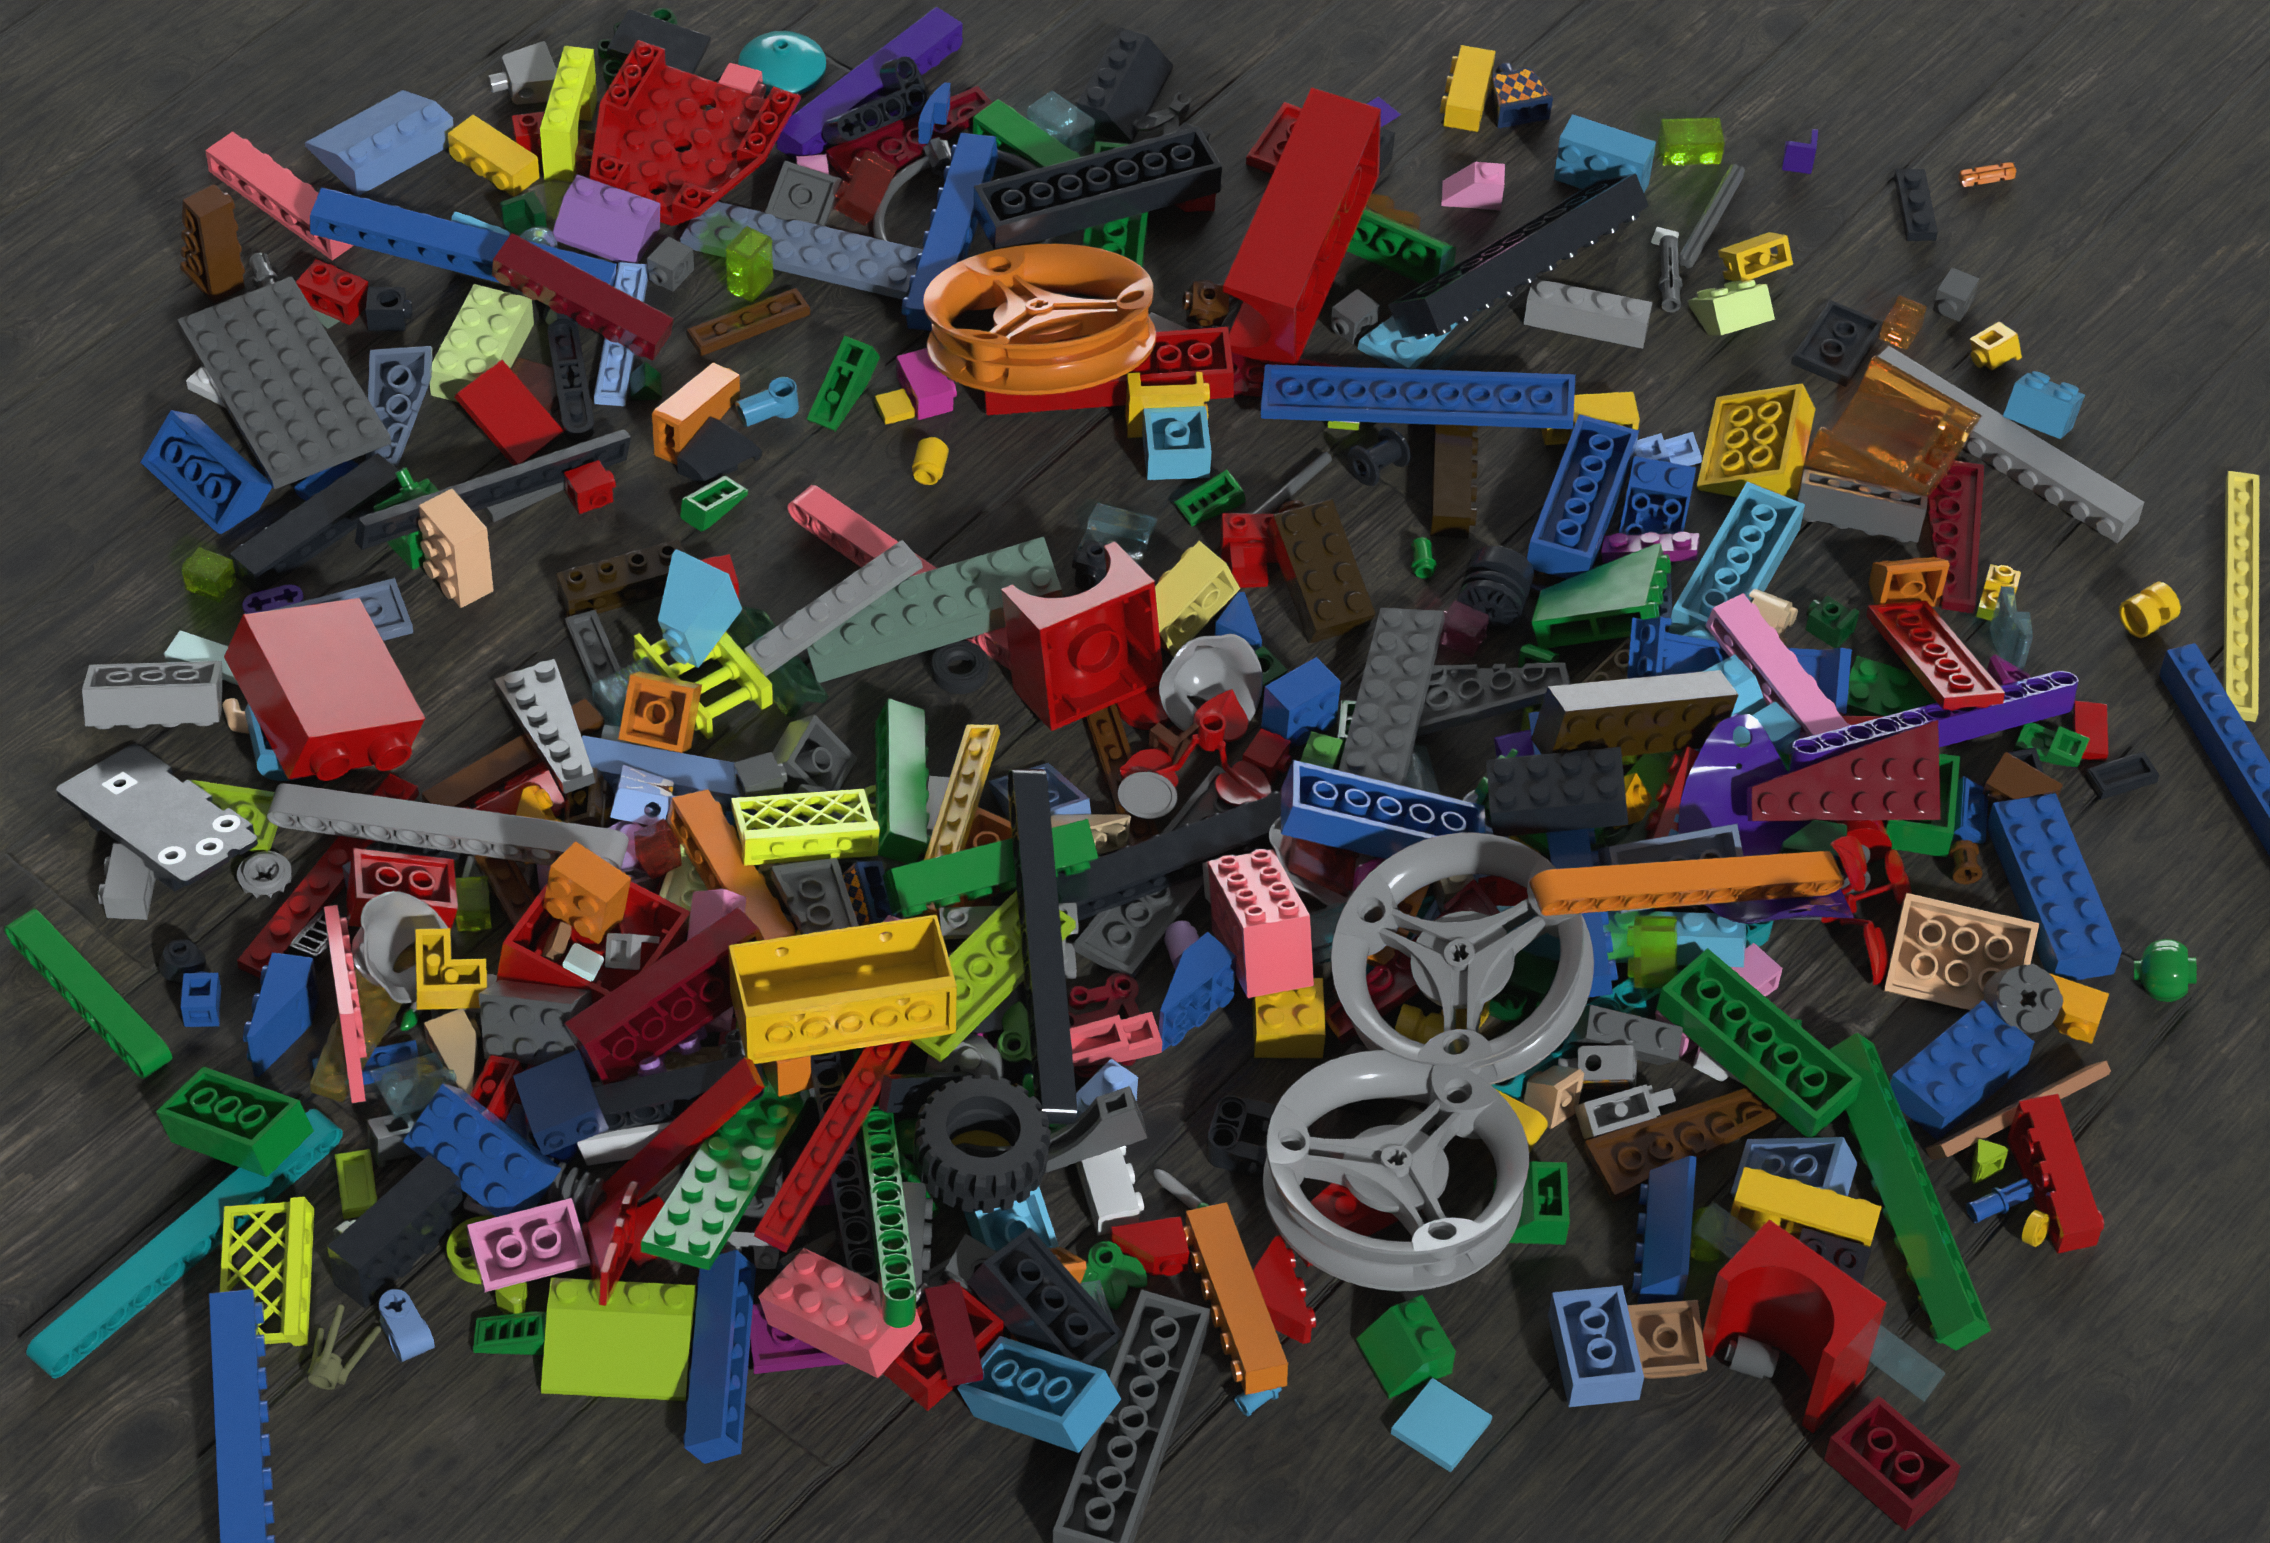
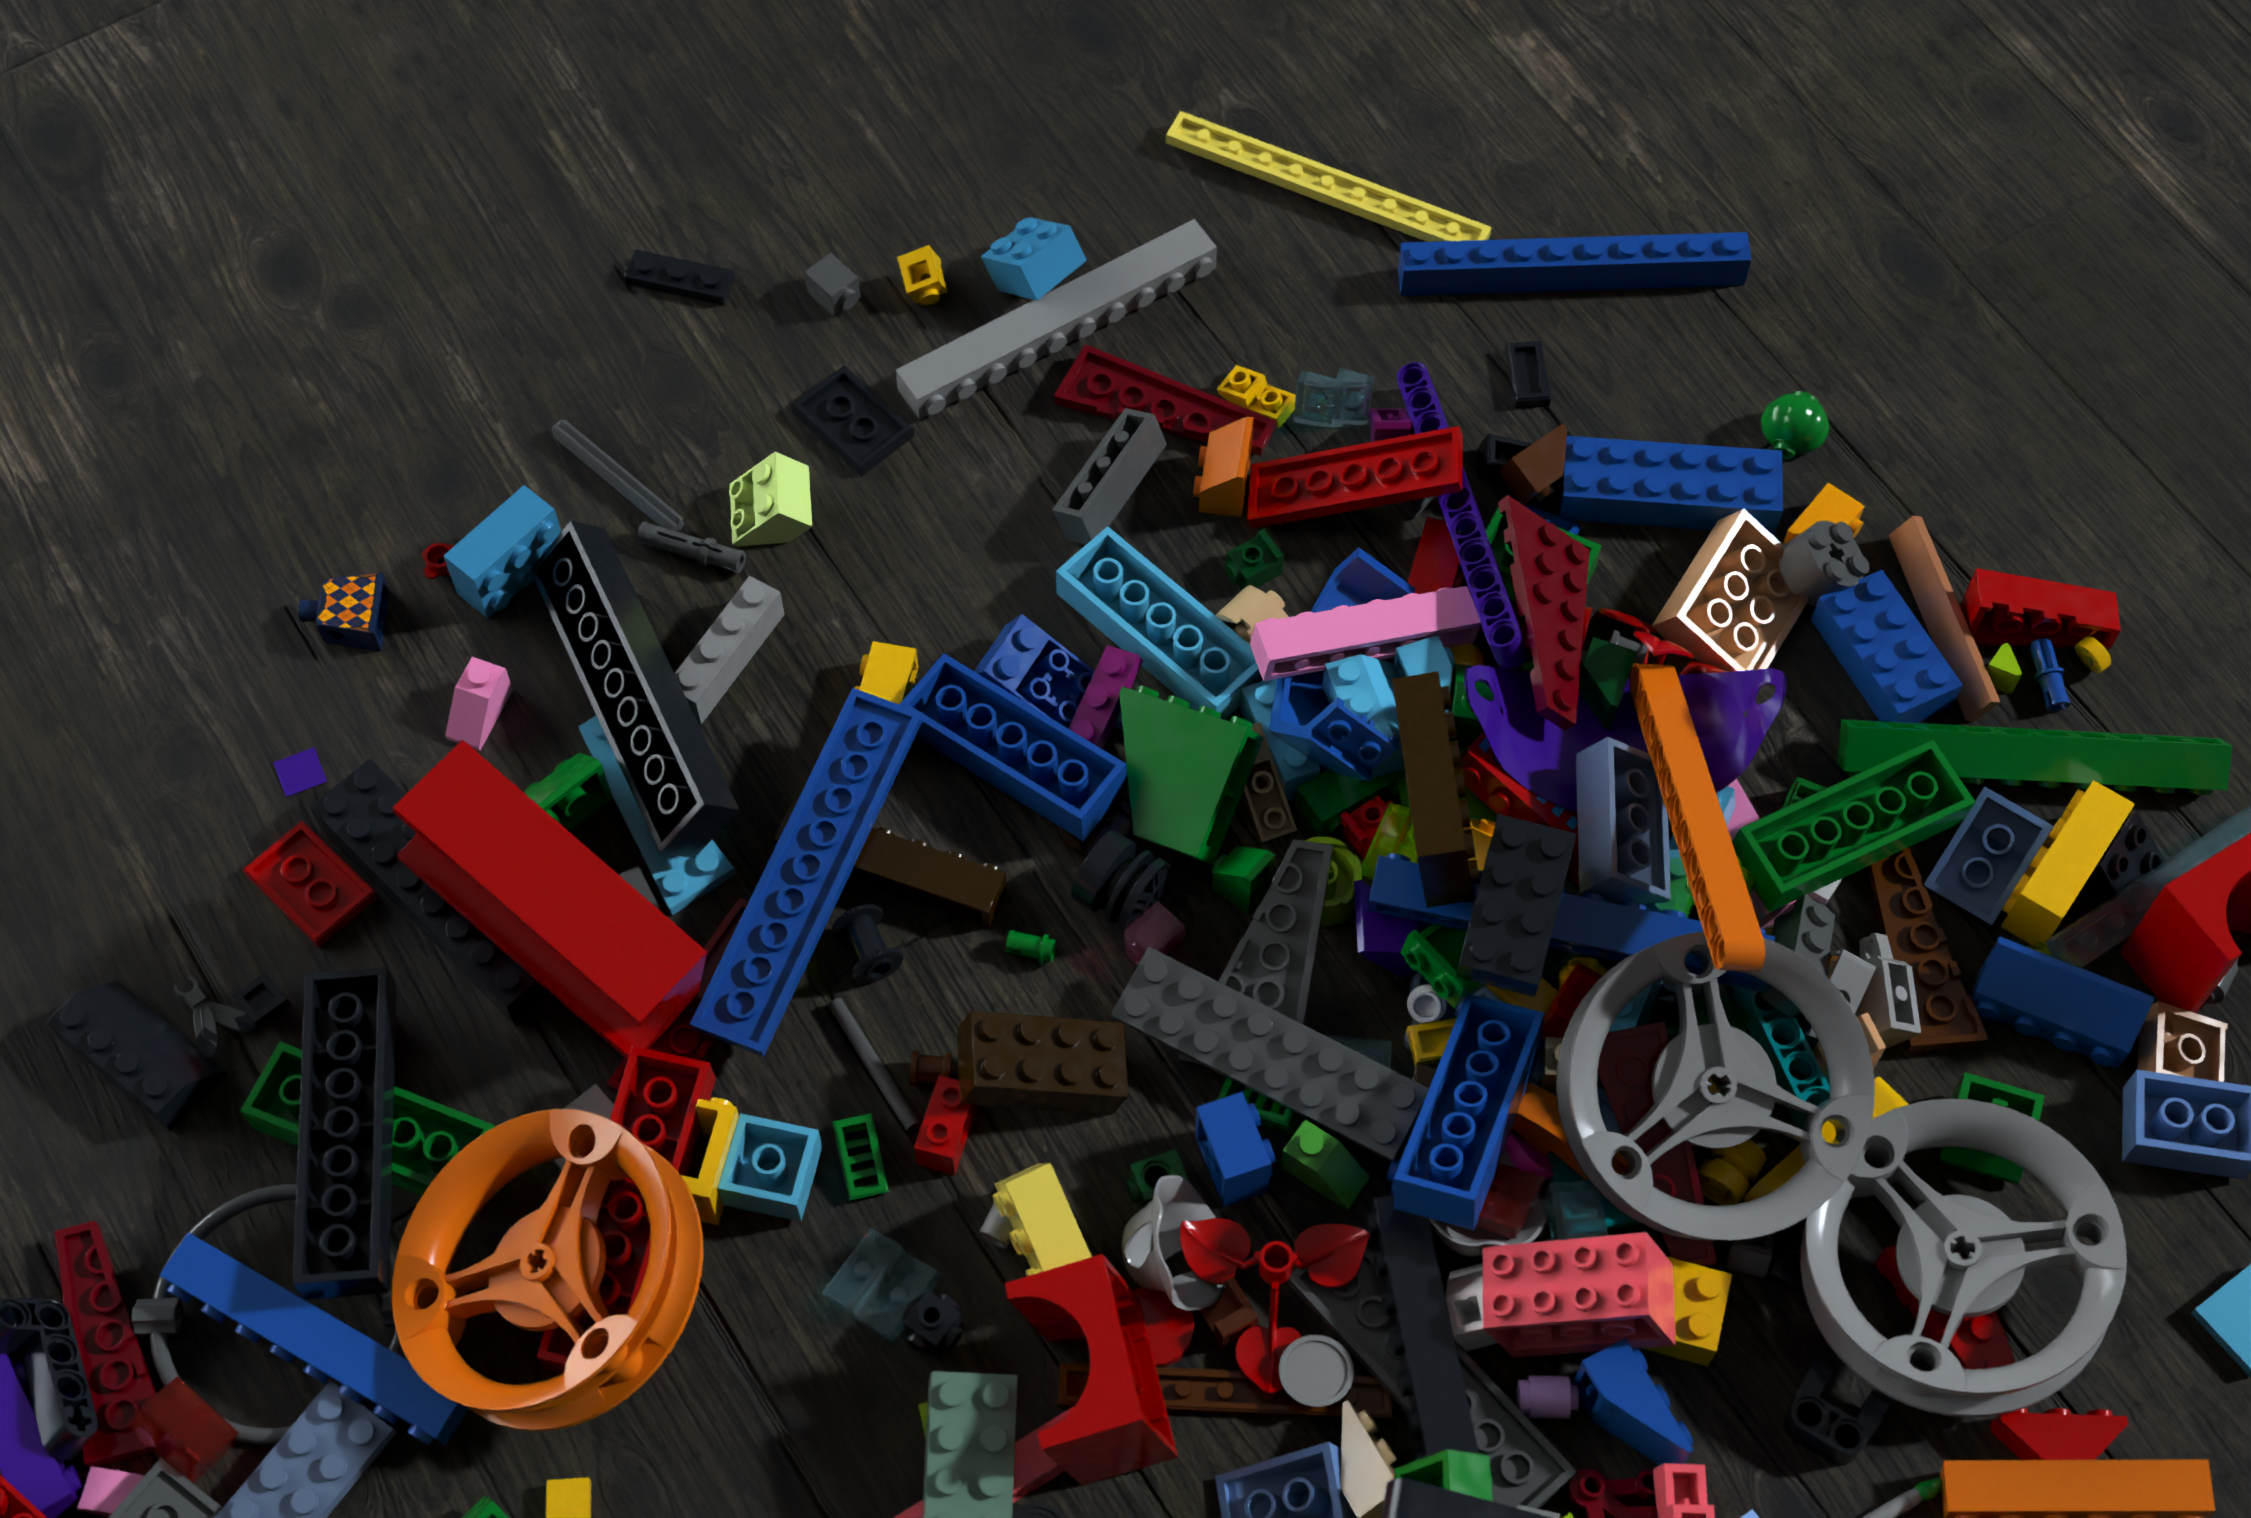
camera: 70 degrees left, 10 degrees up
dark pink brick [896,348,957,420] -> none
yellow brick [912,437,949,485] -> none
blue slope [919,83,951,144] -> none
green brick [973,99,1081,173] -> none
clear light blue brick [1027,90,1095,153] -> none
reddish brown brick [1182,280,1229,326] -> none
blue slope [1215,592,1262,651] -> none
red panel [1228,542,1269,588] -> none
red brick [1242,728,1292,788] -> none
green slope [1356,1295,1456,1399] -> none
yellow brick [1440,45,1495,132] -> none
light blue slope [1635,432,1702,466] -> none
white sticker [1651,227,1679,245] -> none
clear neon green brick [1658,118,1725,165] -> none
yellow slope [1697,383,1815,499] -> none
yellow brick [1718,232,1793,282] -> none
dark purple panel [1782,129,1818,174] -> none
clear orange windscreen [1804,355,1982,497] -> none
green plate [1846,656,1937,716] -> none
clear orange brick [1880,295,1927,350] -> none
reddish brown bush [1949,840,1983,884] -> none
orange axle [1958,162,2016,187] -> none
green slope [2013,722,2090,767] -> none
red tile [2073,701,2108,761] -> none
yellow wheel [2119,582,2181,638] -> none

